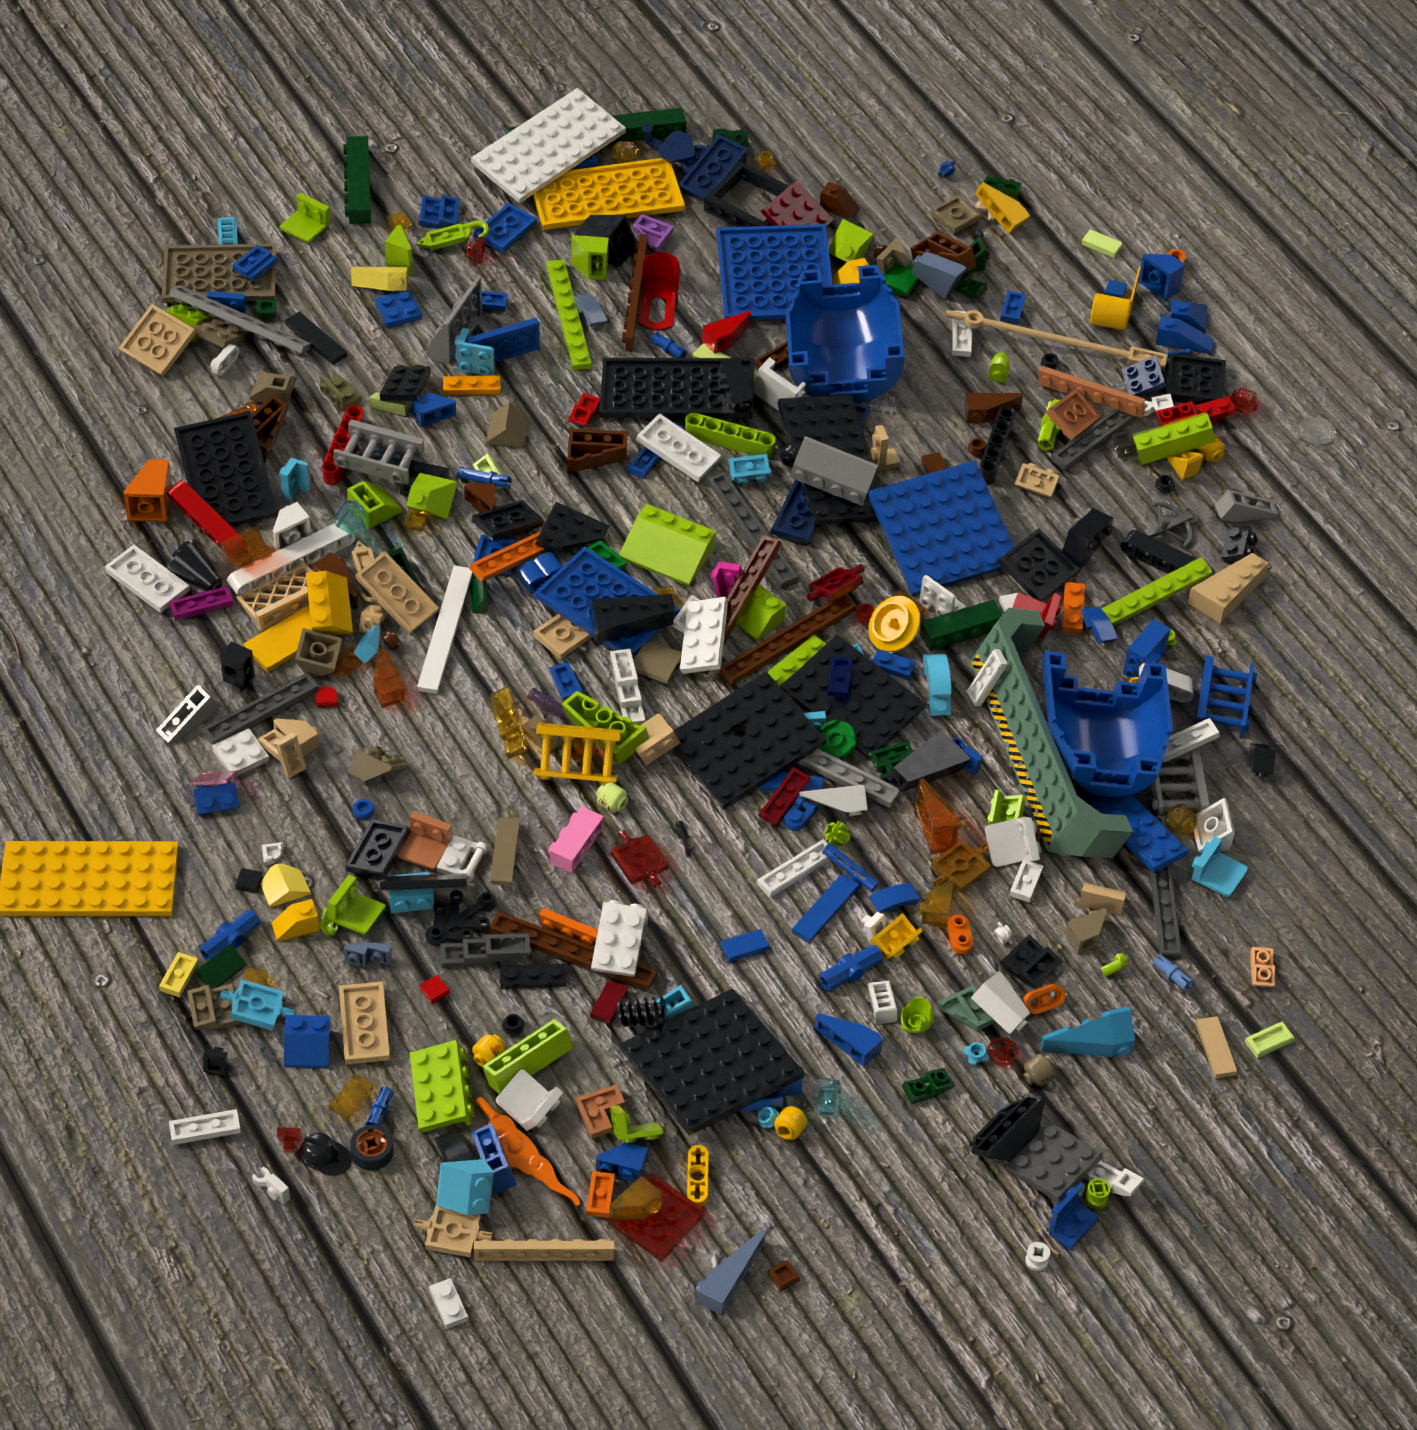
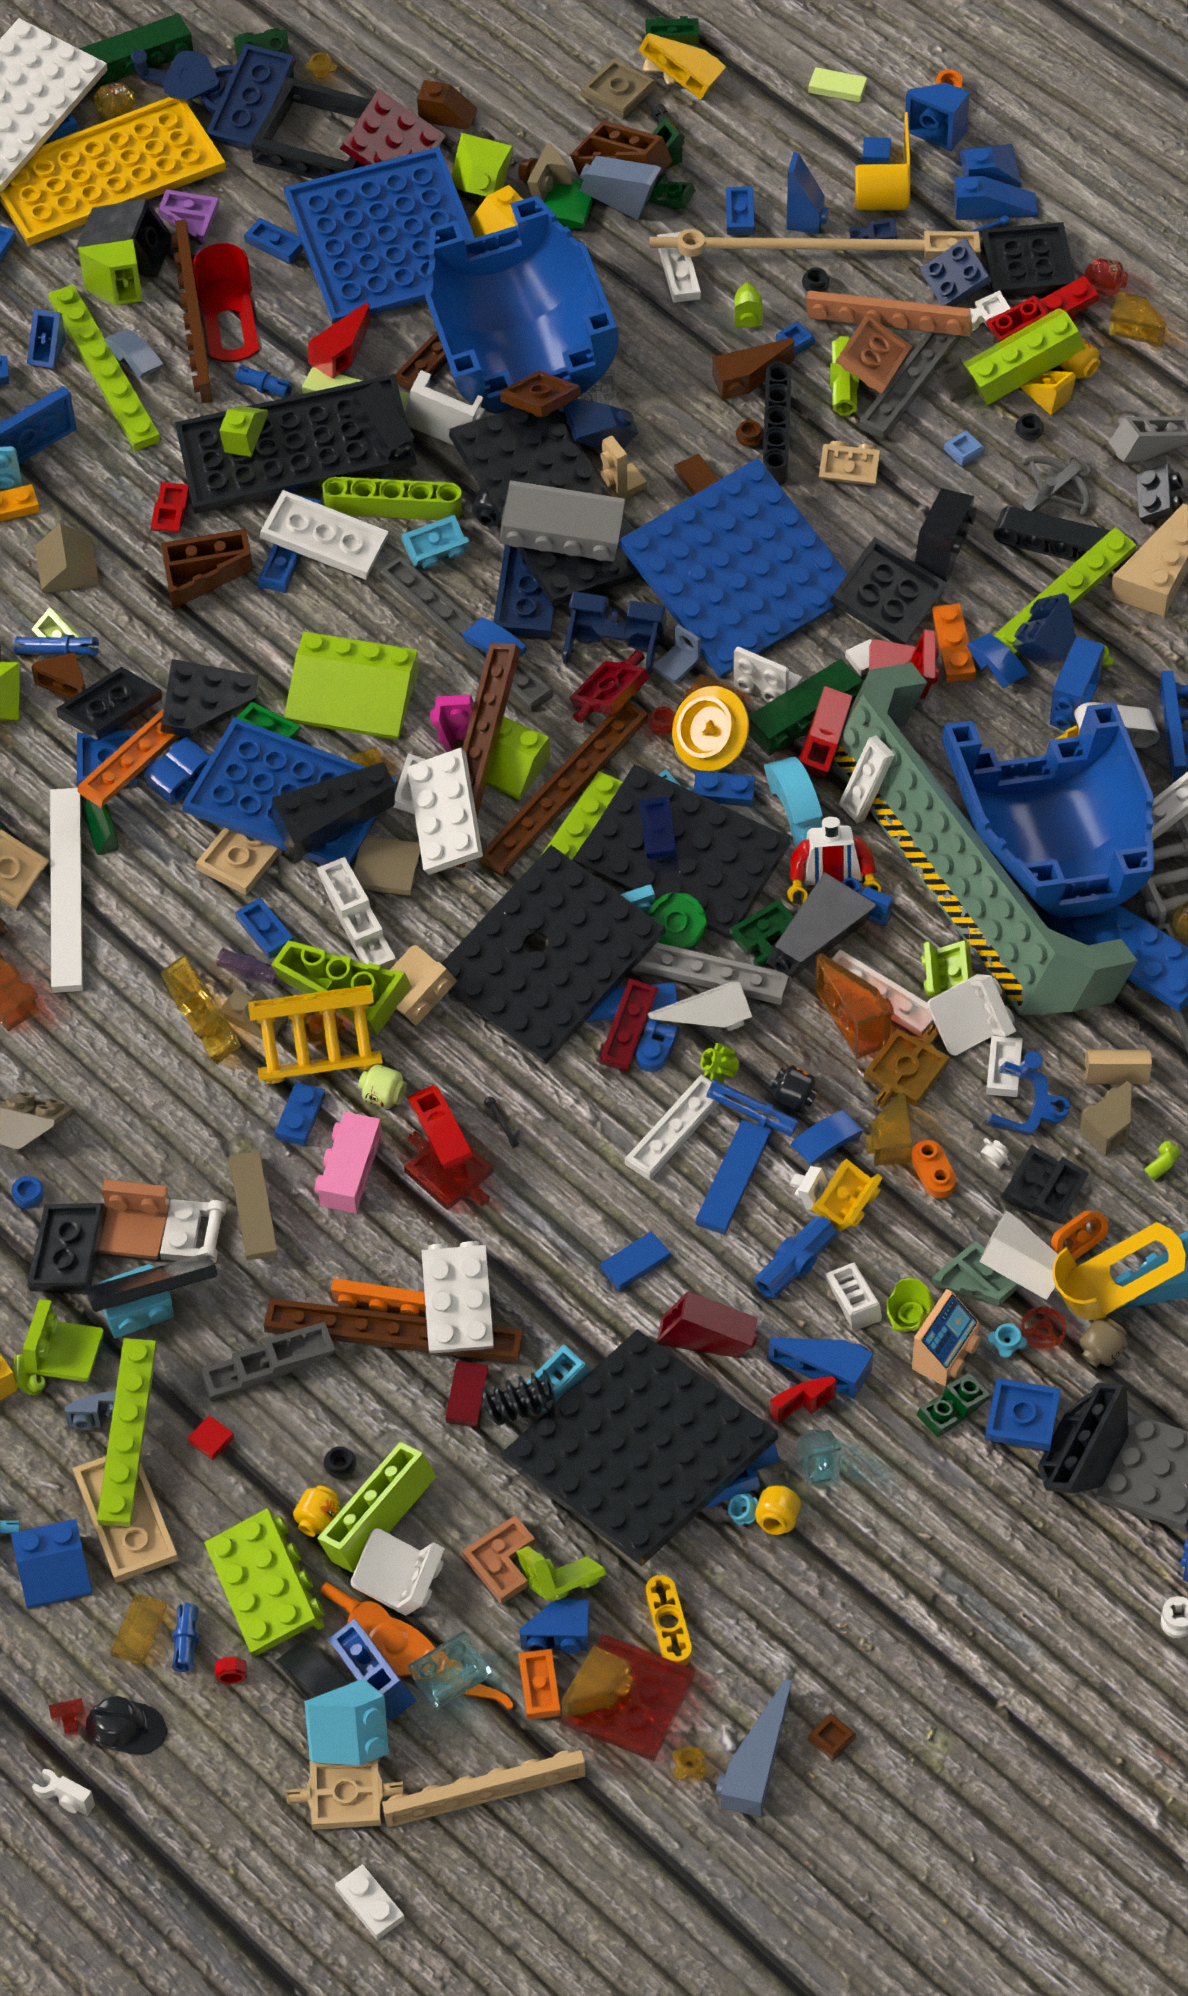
camera: 10 degrees left, 5 degrees up
wheel [350,1125,394,1170] -> none
black plant [425,890,496,946] -> none
black plate [500,964,566,989] -> none
blue plate [938,161,956,177] -> none
none -> blue slope [27,308,66,368]
none -> lime plate [97,1338,157,1527]
none -> red tile [215,1656,247,1685]
none -> lime slope [219,406,268,457]
none -> blue plate [244,218,304,264]
none -> blue plate [275,1082,326,1146]
none -> red slope [406,1084,473,1170]
none -> clear light blue bracket [408,1631,492,1711]
none -> blue slope [462,617,527,657]
none -> reddish brown plate [500,370,581,417]
none -> dark blue slope [563,399,638,450]
none -> dark blue piece [563,592,667,676]
none -> sand blue bracket [653,624,701,684]
none -> dark red slope [656,1291,758,1358]
none -> clear yellow plate [672,1746,707,1781]
none -> black head [770,1065,819,1111]
none -> red slope [770,1376,837,1424]
none -> blue tile [776,321,815,356]
none -> blue slope [787,152,829,234]
none -> torso [787,817,881,903]
none -> slope [799,686,852,779]
none -> white plate [822,950,935,1037]
none -> dark blue plate [849,217,898,239]
none -> slope [912,1289,981,1387]
none -> medium blue tile [944,430,984,467]
none -> blue plate [985,1378,1061,1451]
none -> blue piece [986,1051,1070,1135]
none -> dark blue slope [1012,593,1076,667]
none -> yellow piece [1052,1222,1186,1320]
none -> clear yellow slope [1109,291,1166,347]

